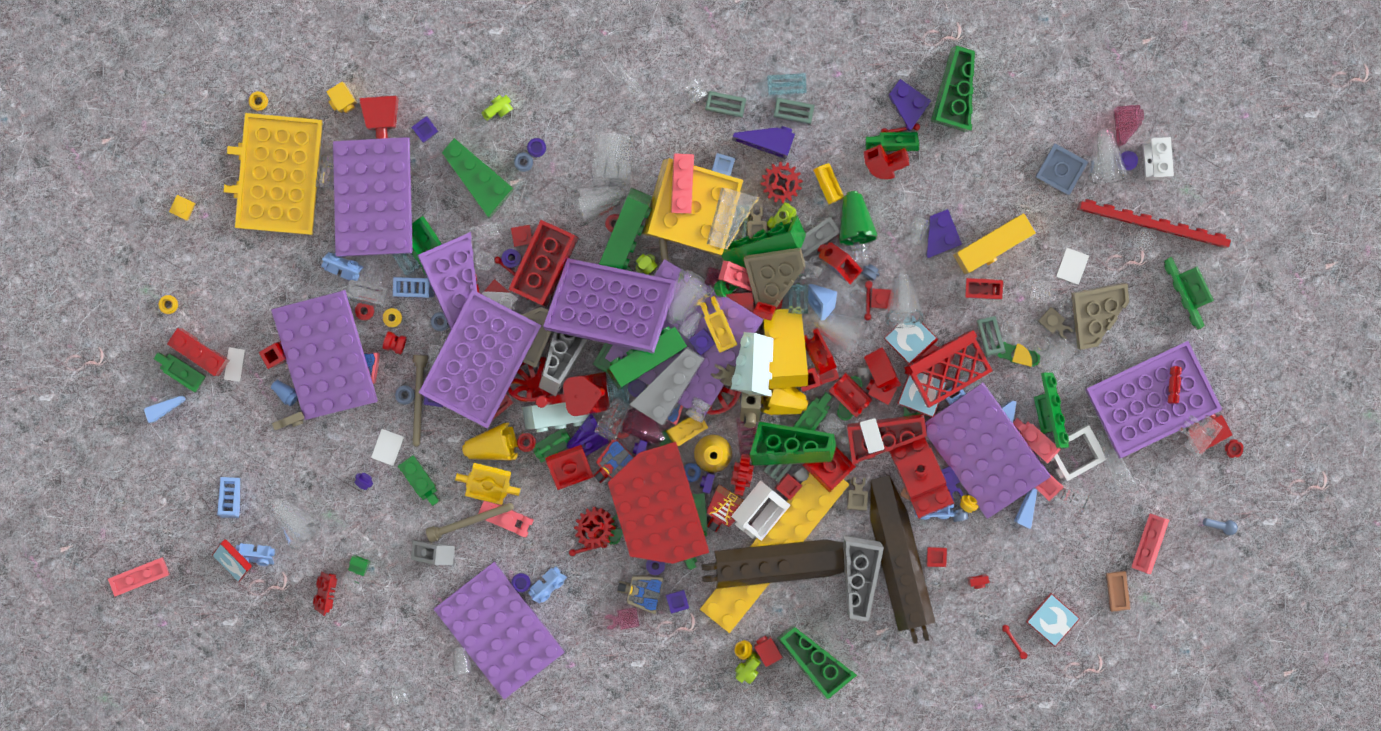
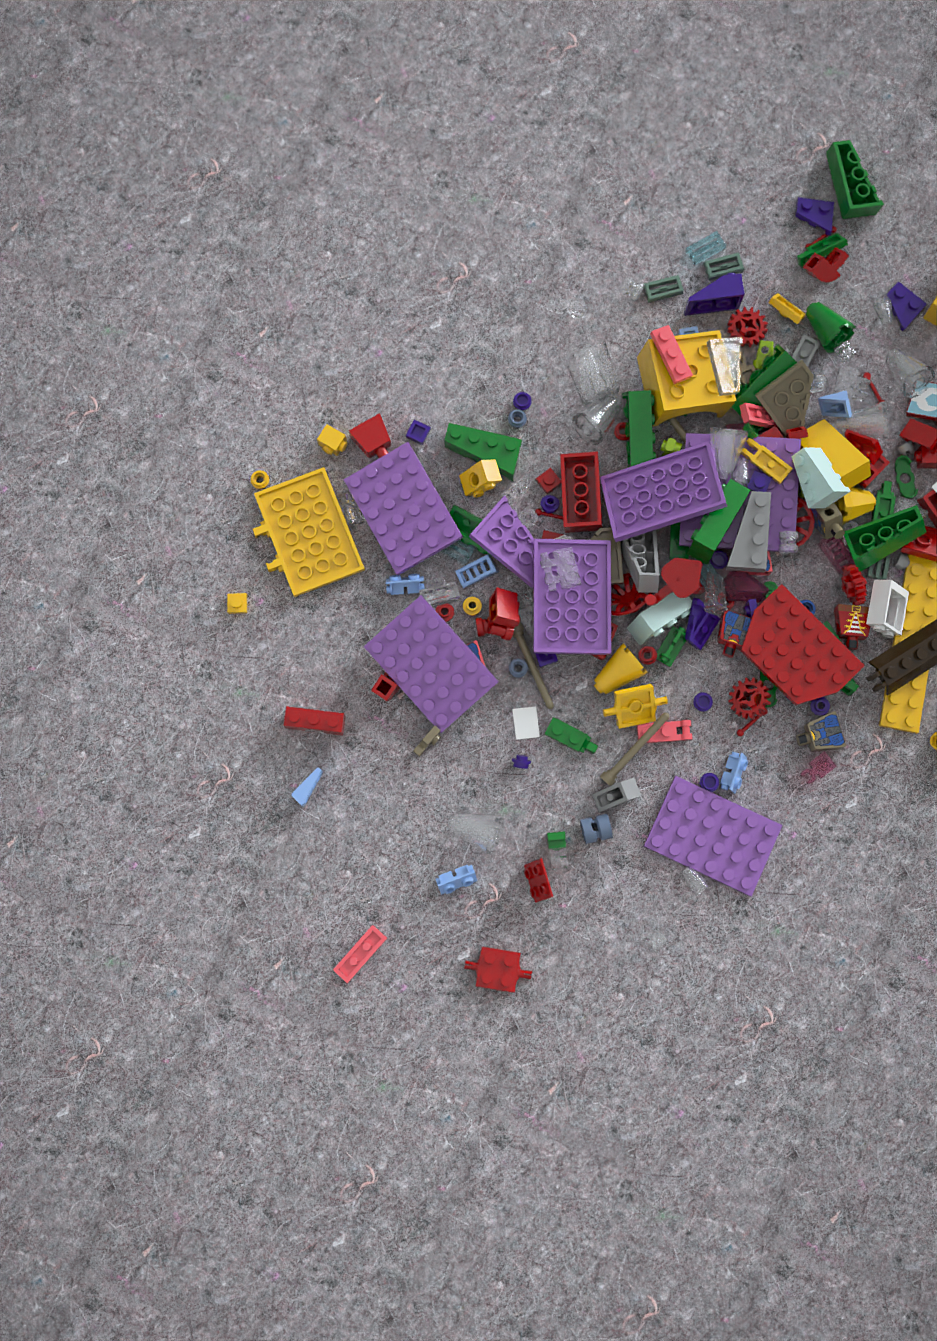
camera: 25 degrees left, 10 degrees down
green hinge [153,352,206,392] -> none
yellow plate [158,295,178,314] -> none
tile [212,539,252,582] -> none
light blue slope [217,477,240,518] -> none
white sticker [224,347,245,382] -> none
medium blue cone [271,380,298,406] -> none
sand blue plate [431,312,449,331] -> none
lime plate [481,95,513,121] -> none
red plate [545,445,594,490] -> none
yellow plate [666,414,708,446] -> none
dark purple plate [666,589,689,614] -> none
yellow cone [694,435,732,473] -> none
dark purple plate [700,472,715,494] -> none
dark tan plate [711,364,736,386] -> none
red plate [775,473,802,500] -> none
clear light blue tile [788,282,808,314] -> none
red torso [817,242,863,285] -> none
red hinge [829,373,873,417] -> none
sand blue plate [861,264,880,281] -> none
red plate [870,288,891,309] -> none
none -> yellow brick [459,459,502,498]
none -> red plate [464,947,532,993]
none -> red hinge [487,587,520,641]
none -> clear plate [540,547,581,591]
none -> sand blue wheel [580,813,613,844]
none -> dark purple plate [693,692,713,712]

